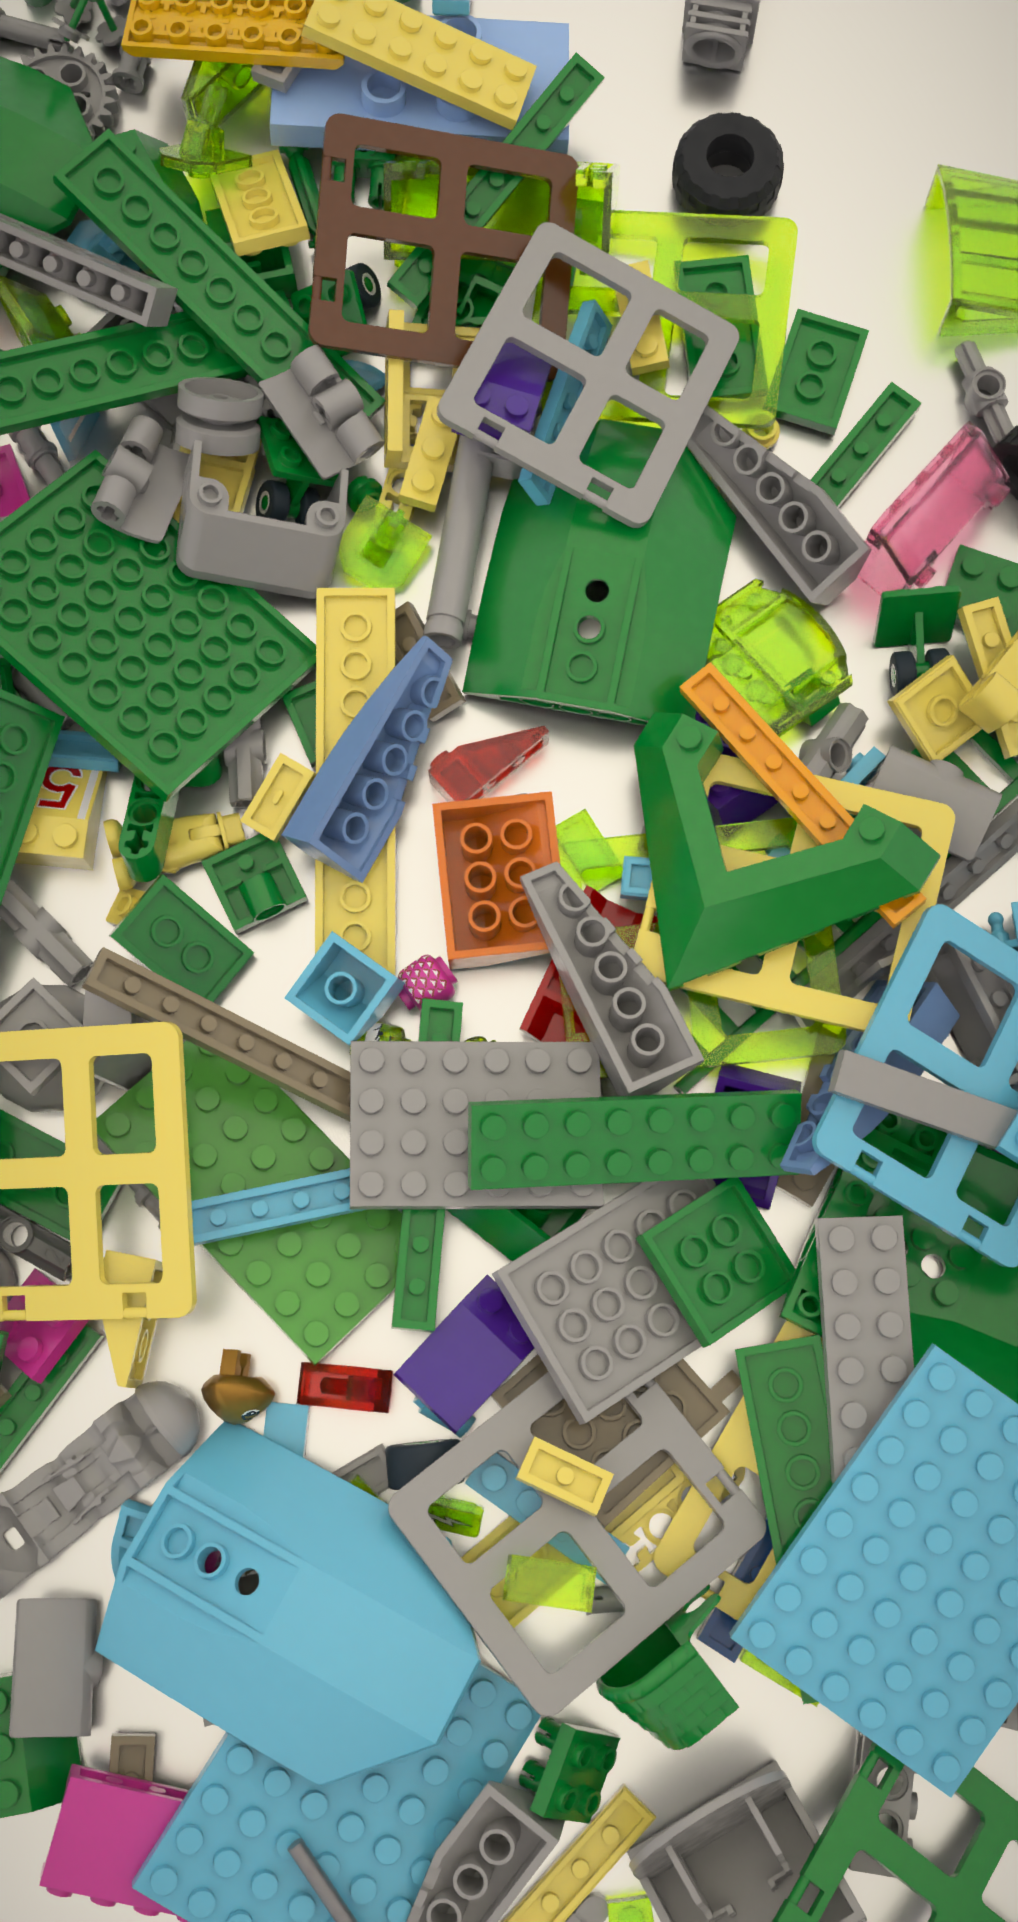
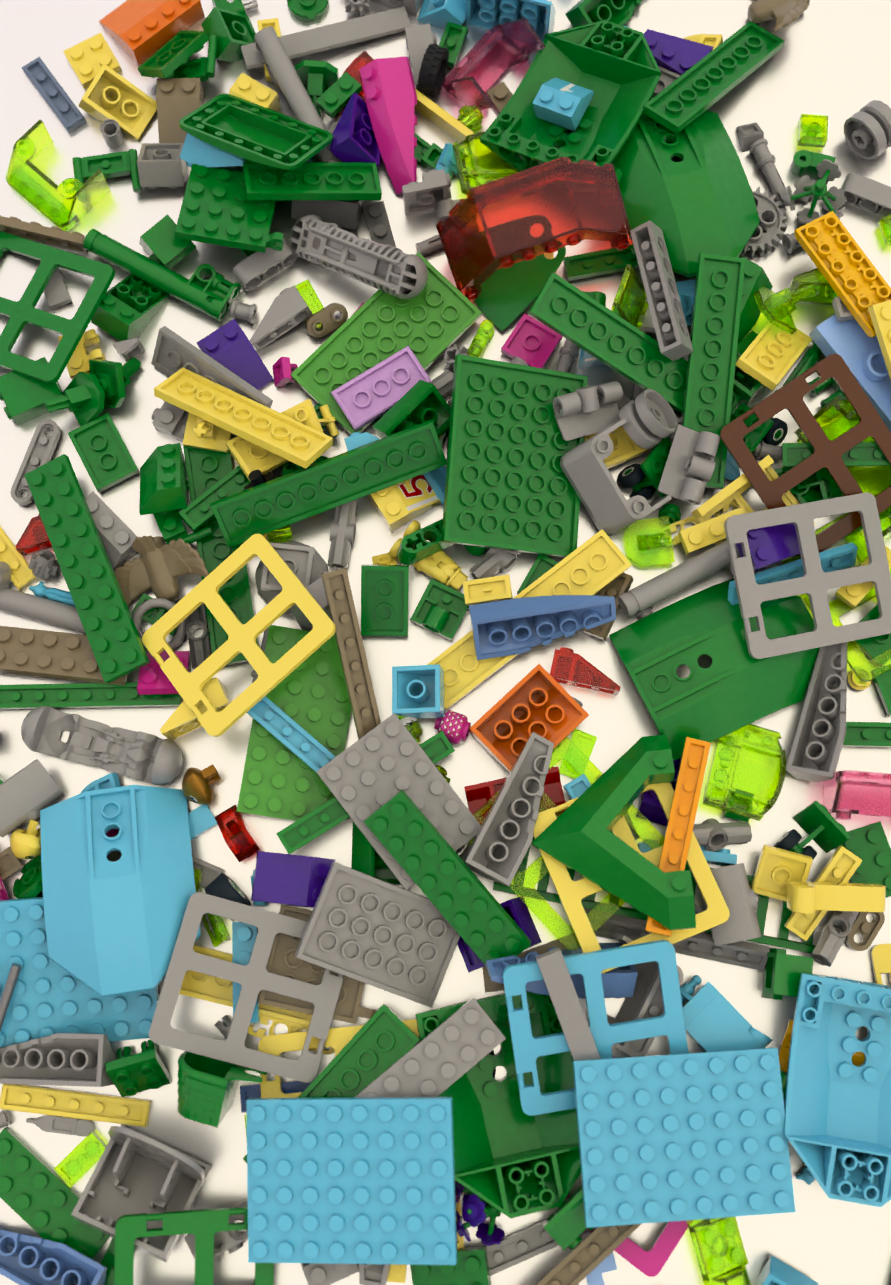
camera: 55 degrees right, 0 degrees up
clear neon green tile [503,1554,597,1613] -> none
light yellow plate [515,1437,614,1517] -> none
green plate [636,1178,795,1348] -> none
none -> light yellow piece [10,819,41,859]
none -> green tile [13,856,43,899]
none -> light grey pin [753,440,782,461]

